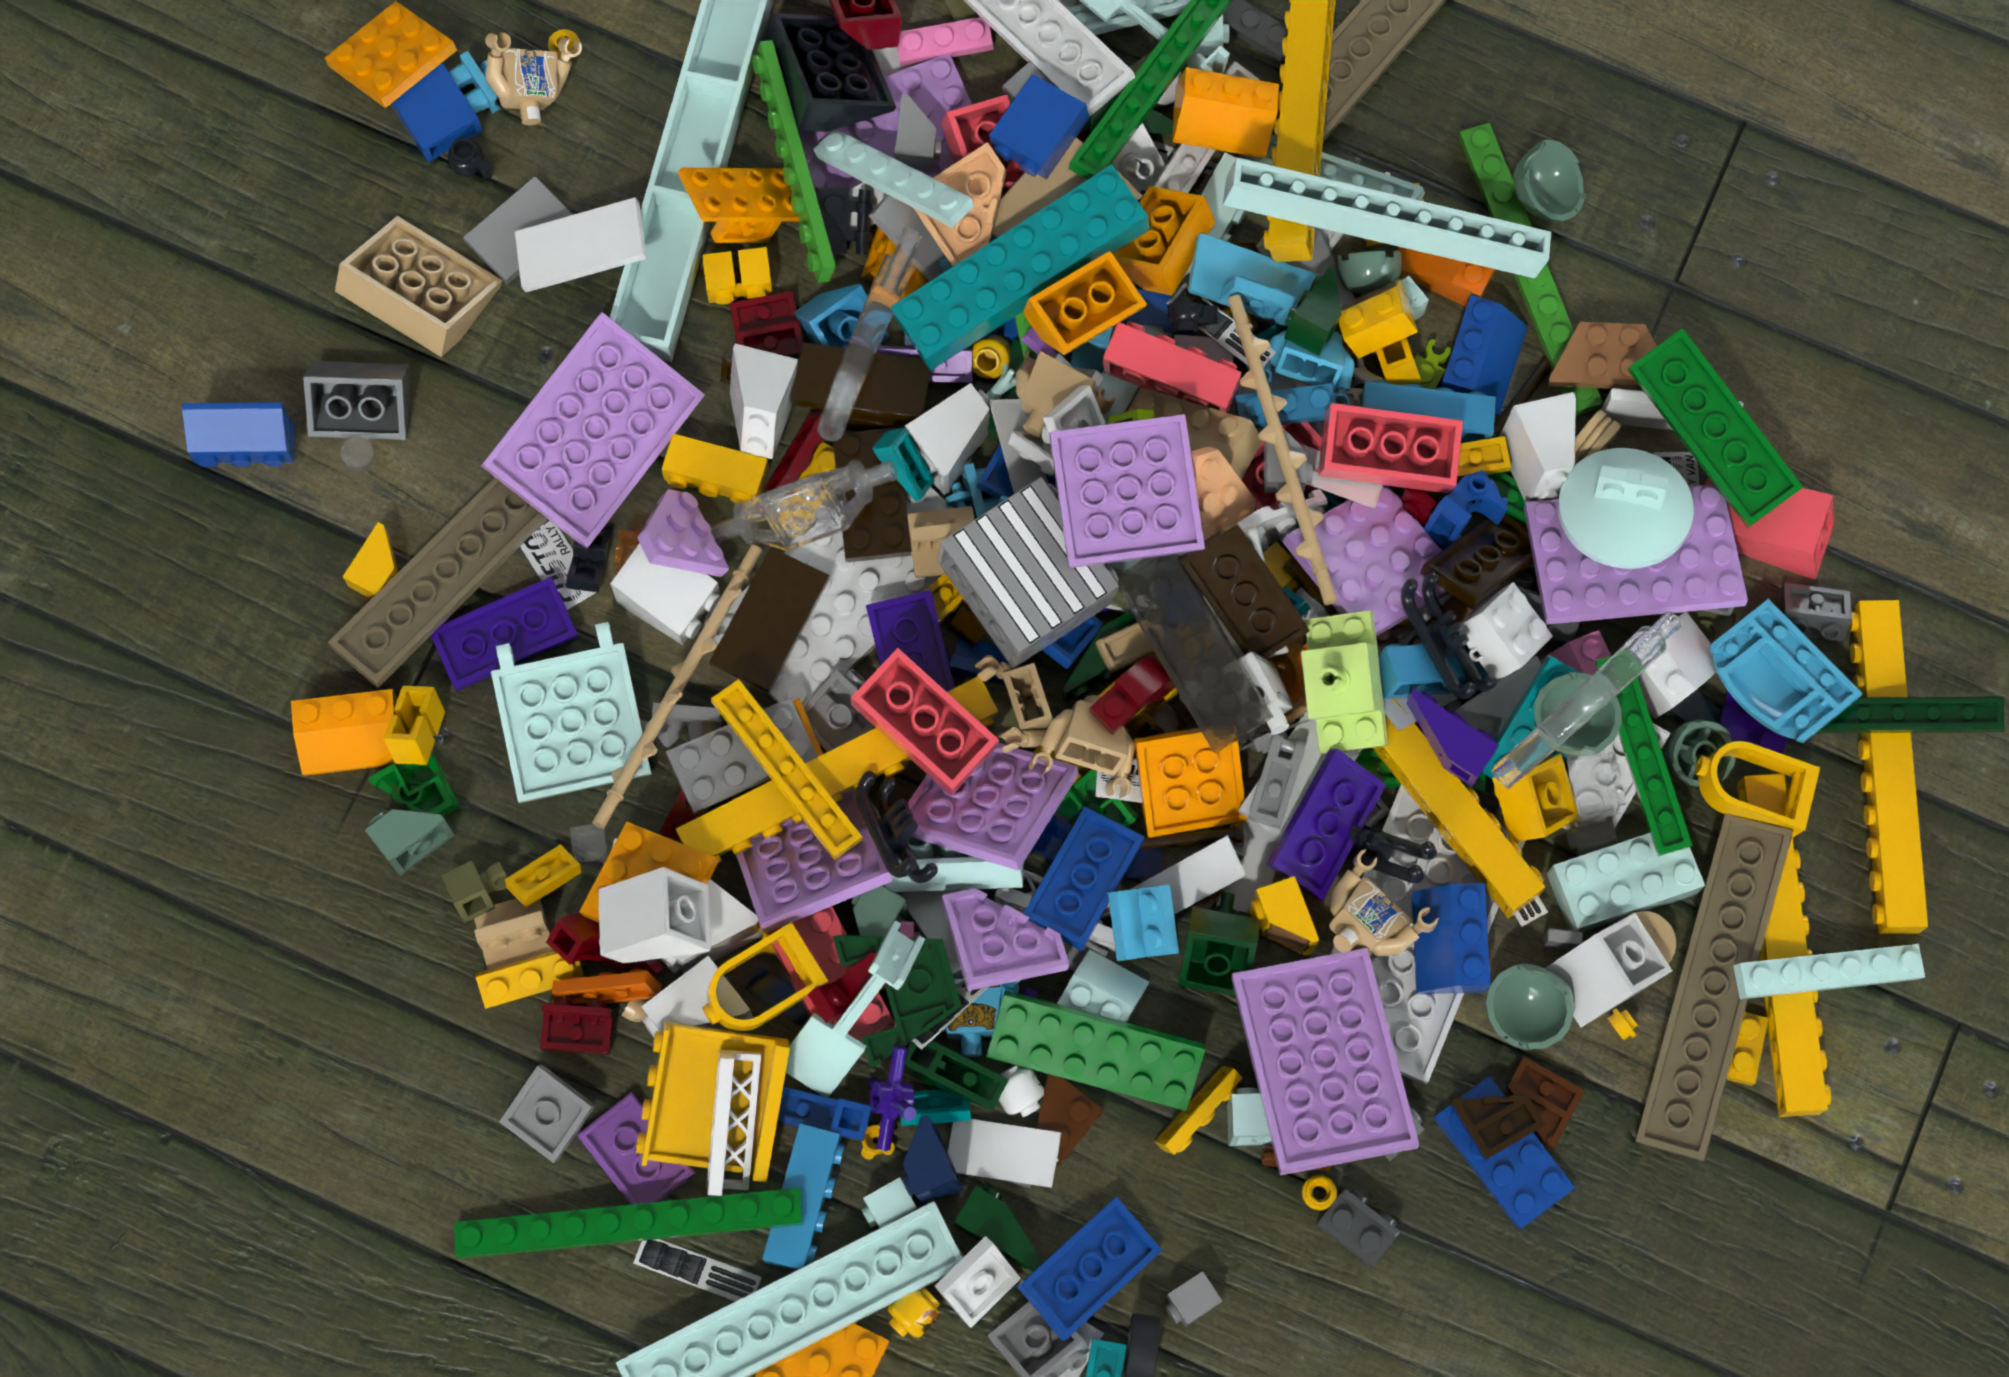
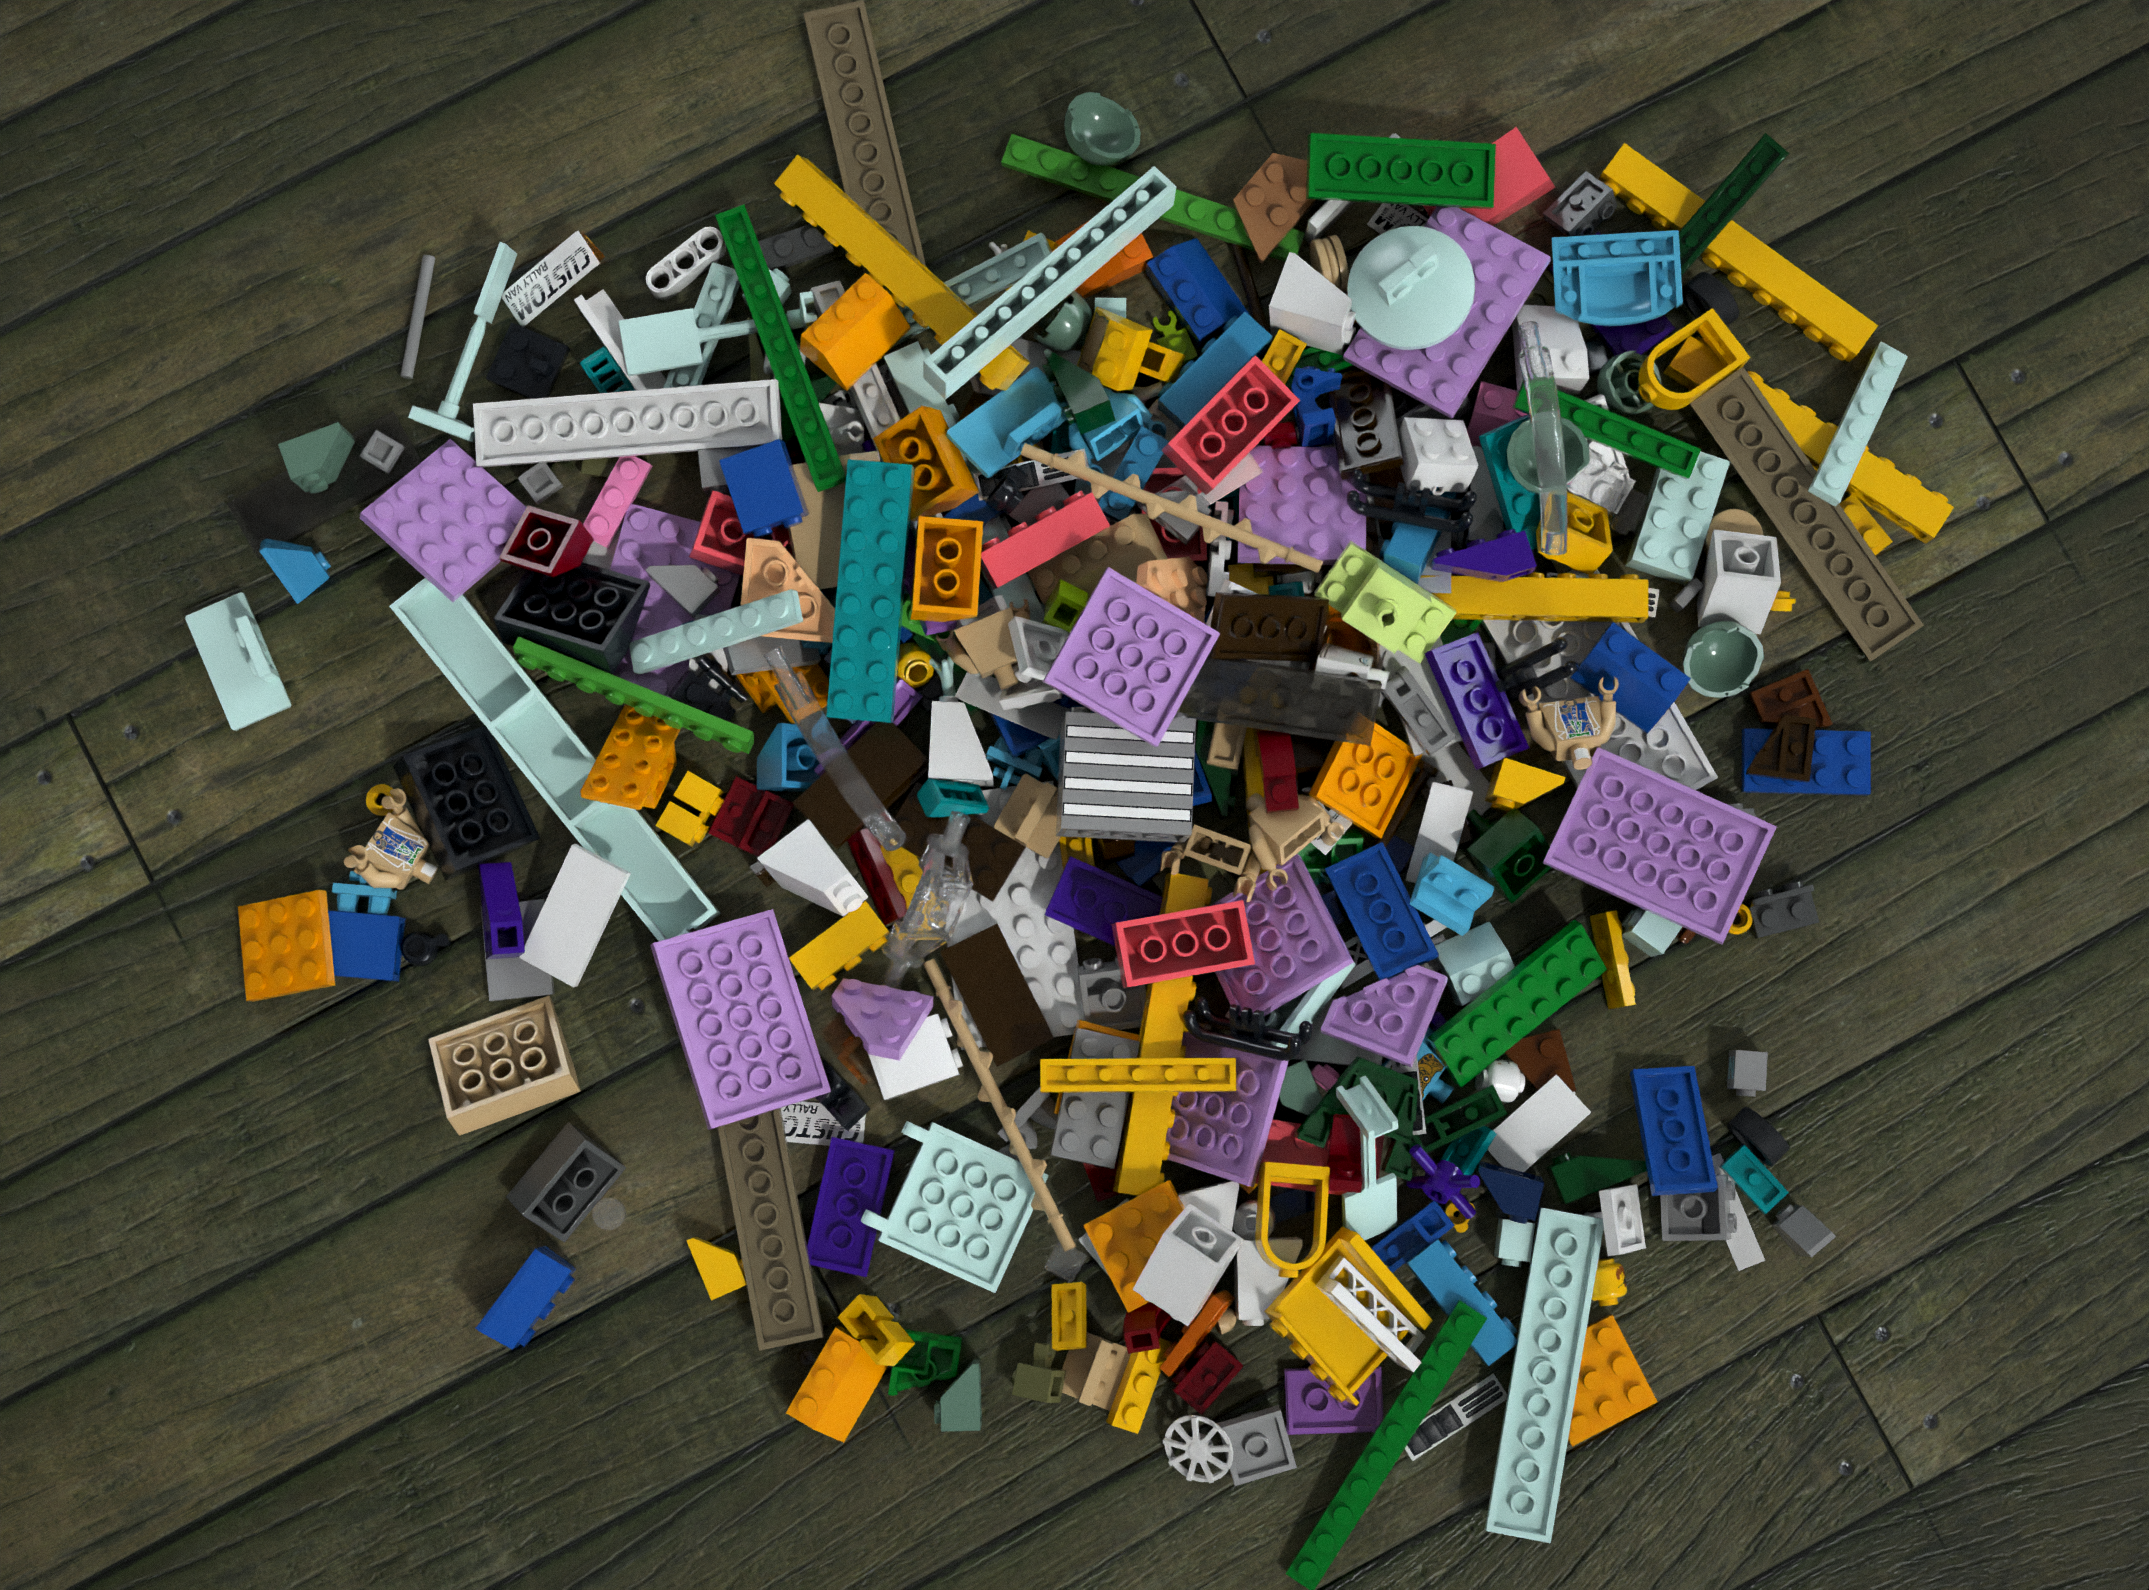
camera: 55 degrees left, 10 degrees up
none -> black slope [393,726,540,881]
none -> dark purple slope [478,862,525,959]
none -> white wheel [1163,1415,1233,1484]
none -> white head [1233,1199,1276,1240]
none -> black tyre [1682,272,1739,326]

